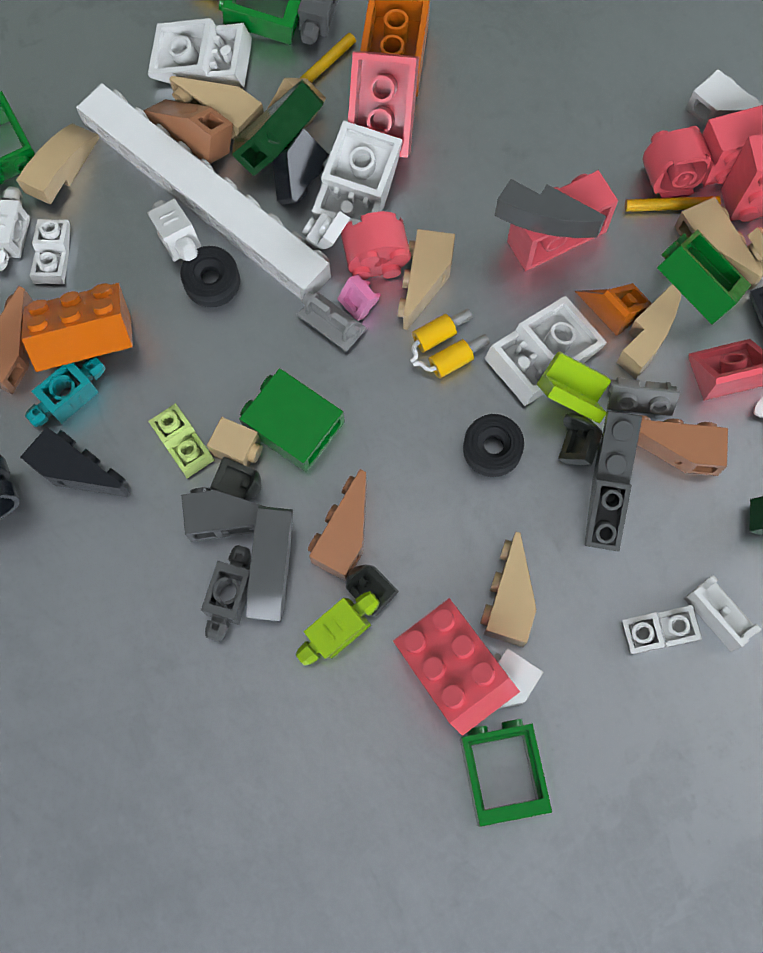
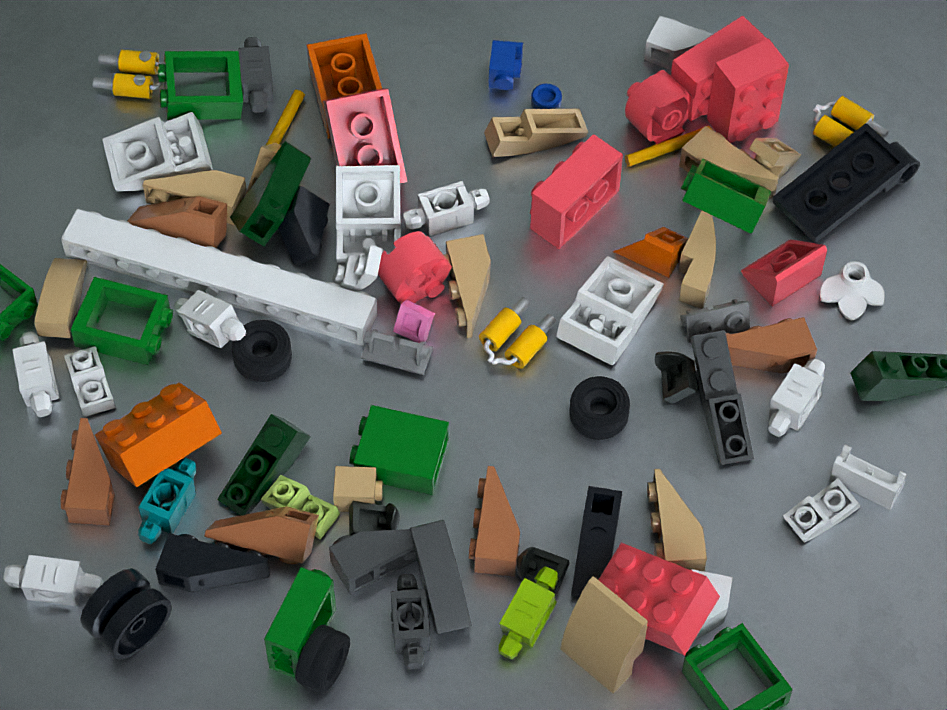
camera: 25 degrees left, 15 degrees down
dark grey slope [495,179,606,238] -> none
lime panel [537,351,611,424] -> none
none -> green window [71,277,173,366]
none -> nougat slope [204,506,319,564]
none -> dark green slope [217,414,311,516]
none -> green window [264,567,336,678]
none -> black tyre [295,624,350,693]
none -> white piece [402,181,489,237]
none -> tan slope [484,109,588,157]
none -> blue brick [489,40,523,90]
none -> blue tile [531,84,562,109]
none -> tan slope [561,576,648,693]
none -> black slope [571,486,622,597]
none -> white piece [768,358,825,437]

